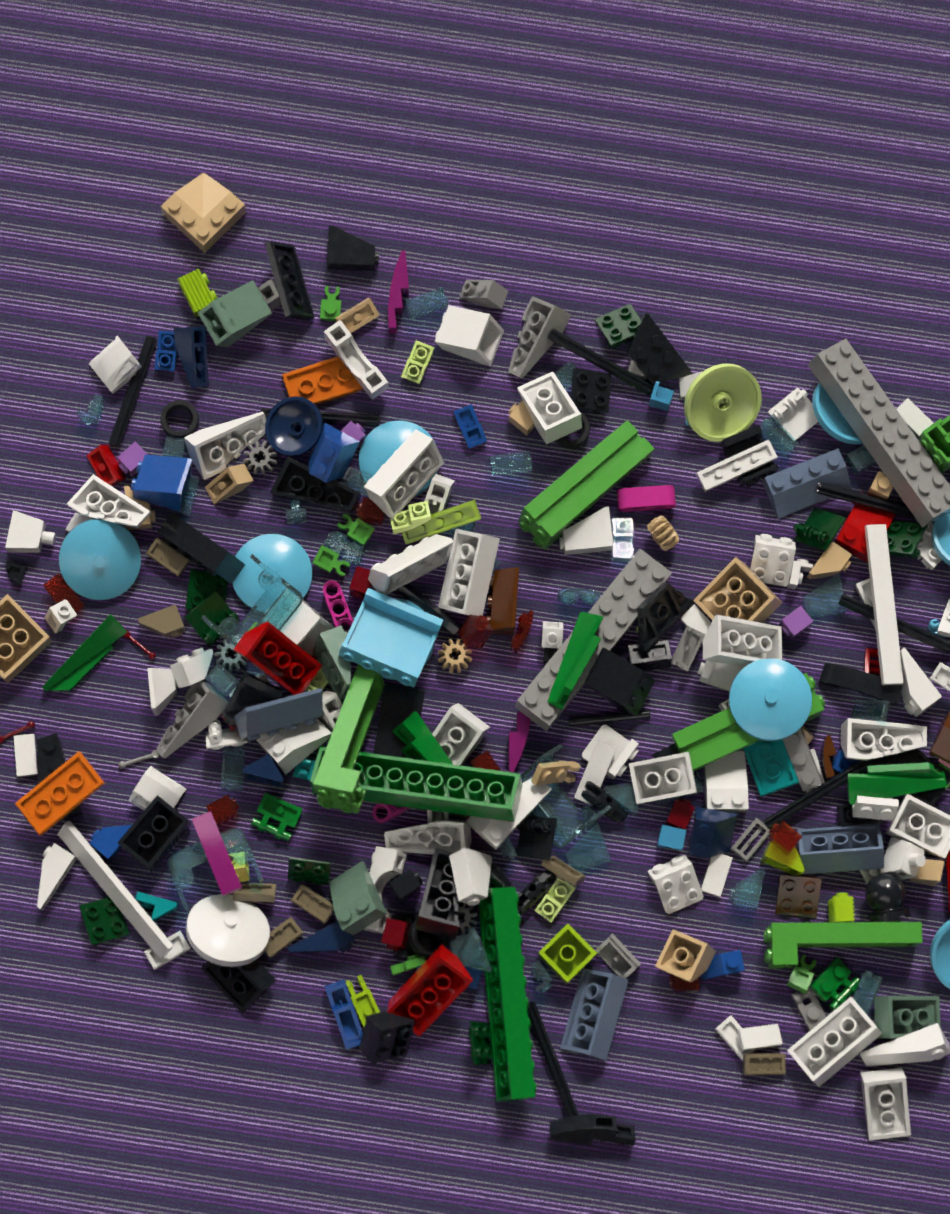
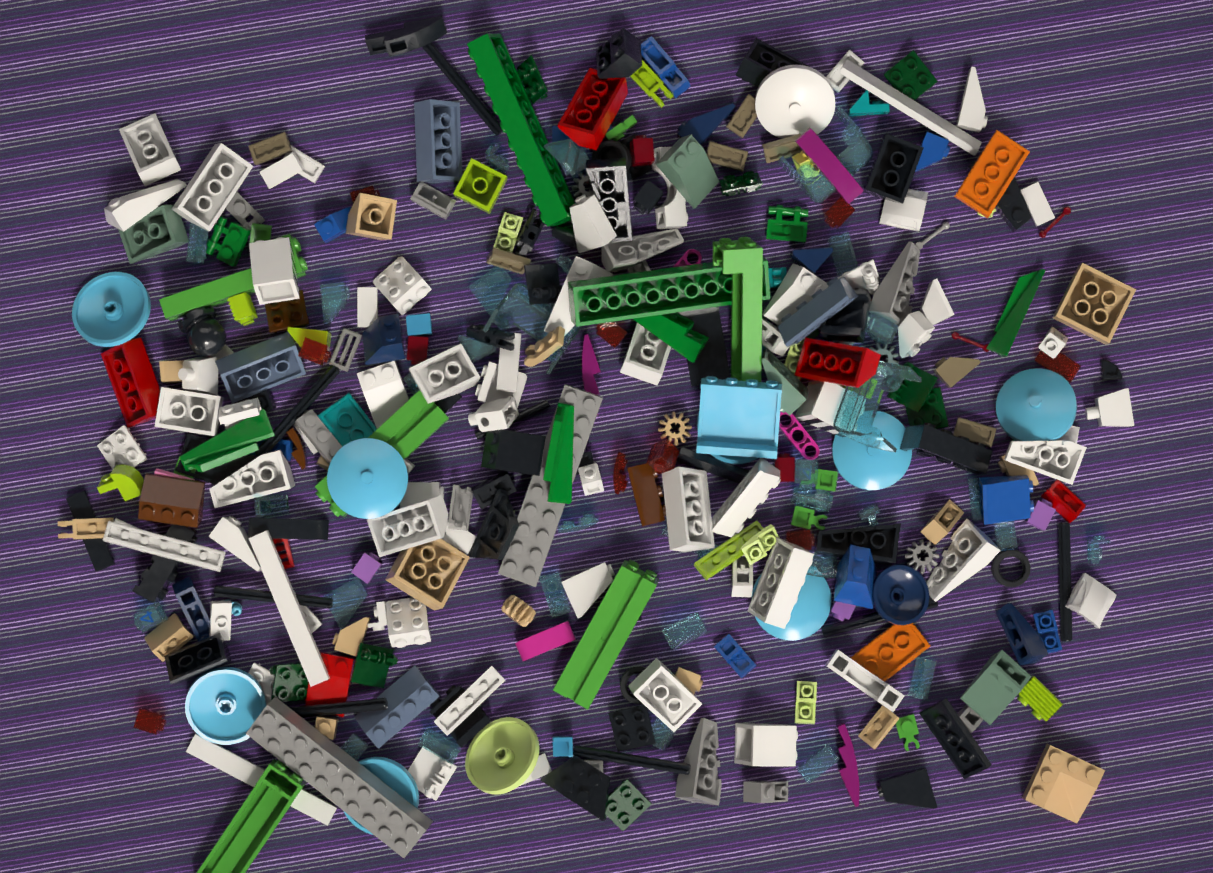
camera: 170 degrees right, 10 degrees up
none -> white slope [249,237,300,305]
none -> white torso [468,396,519,432]
none -> clear light blue brick [794,459,819,489]
none -> clear light blue hinge [908,657,937,700]

